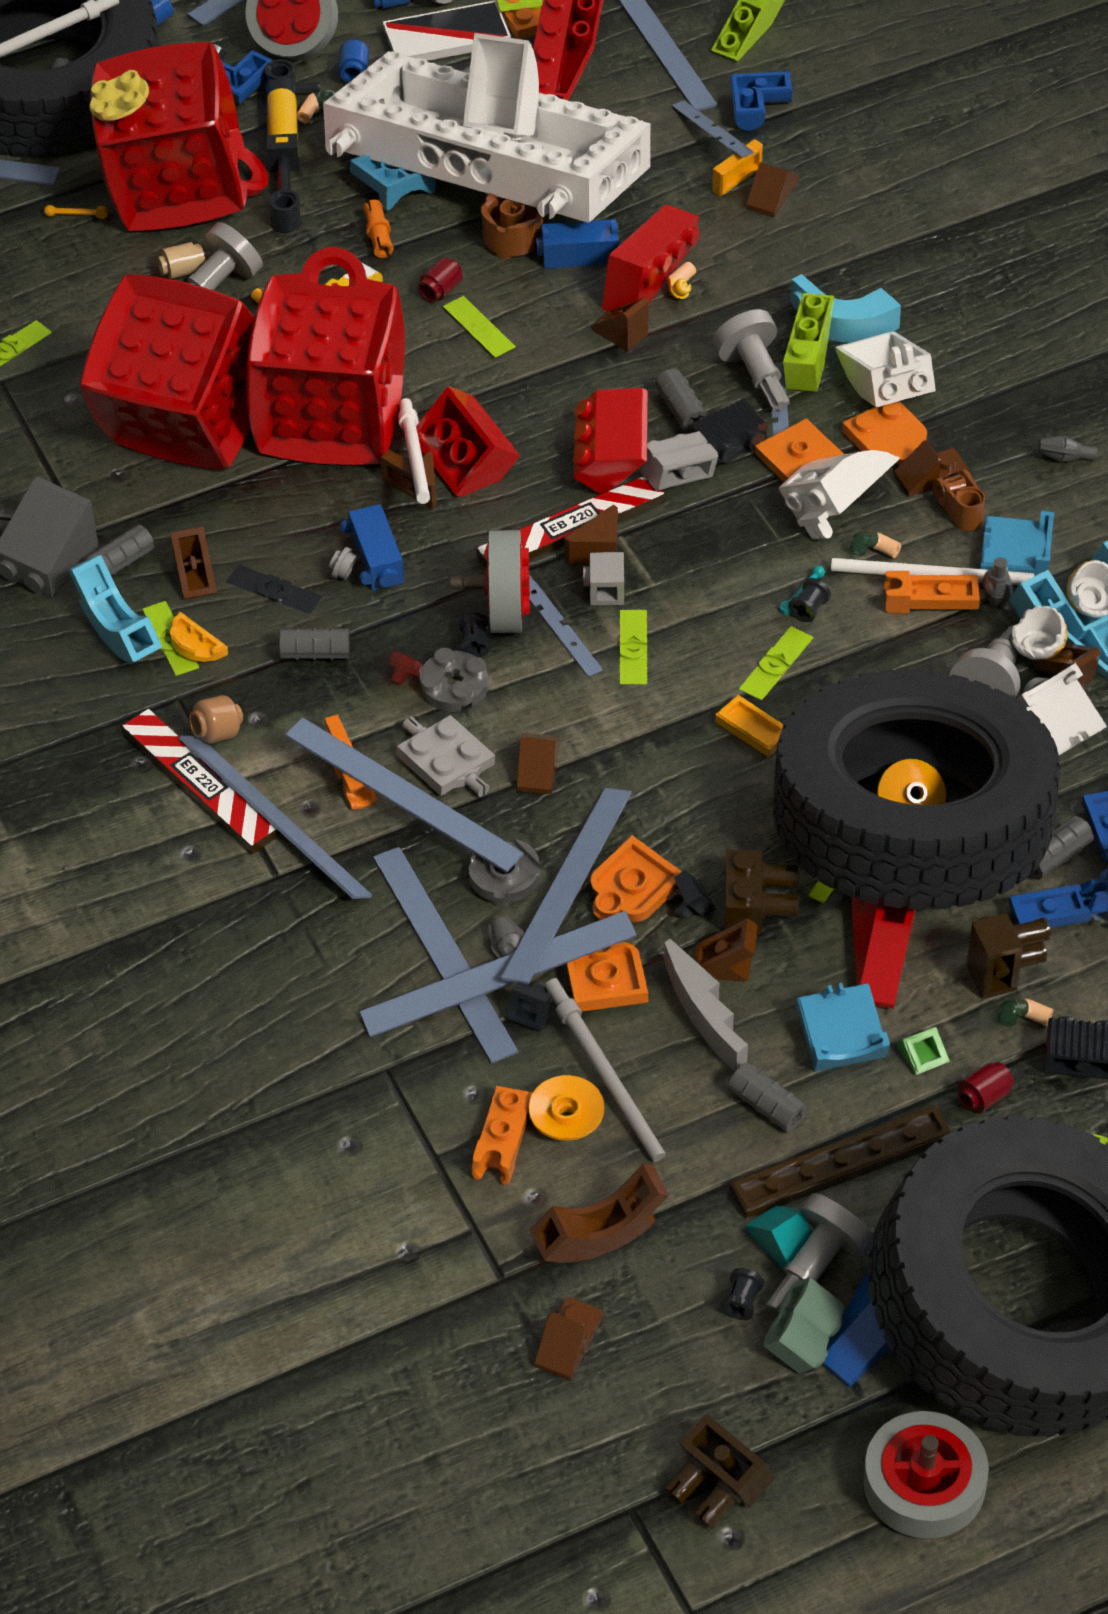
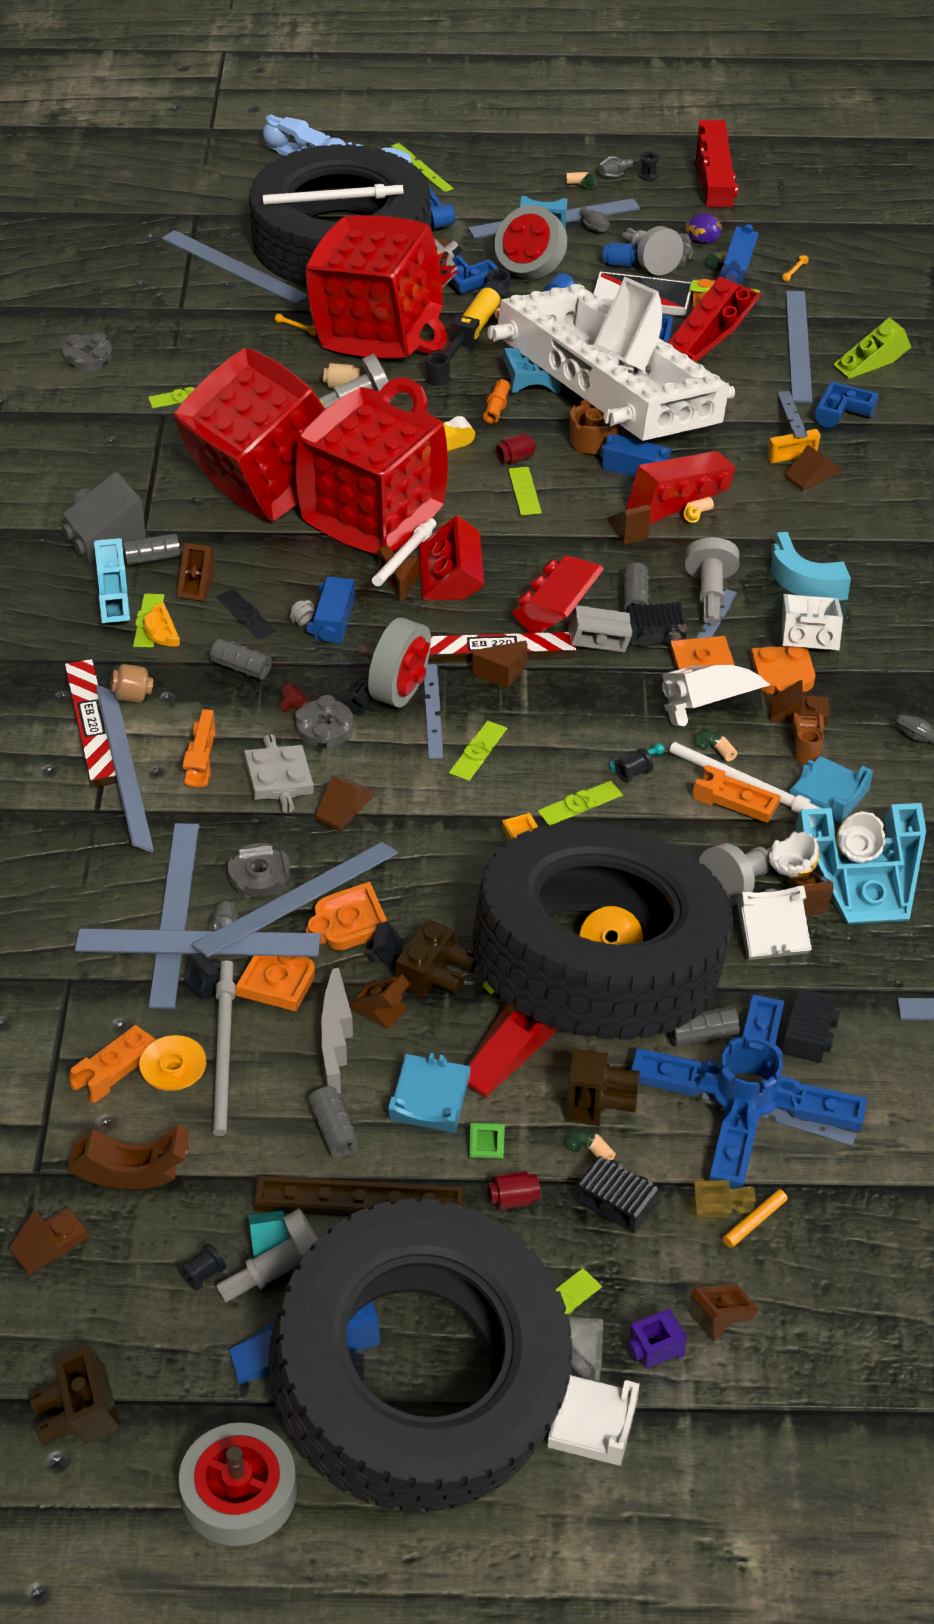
camera: 25 degrees right, 5 degrees down
light yellow dish [90,70,149,121] -> none
sand blue piece [285,717,524,873] -> none
light grey brick [583,552,624,605] -> none
sand green brick [763,1277,845,1373] -> none
lime slope [783,293,834,392] -> none
dark grey piece [983,557,1013,609] -> none

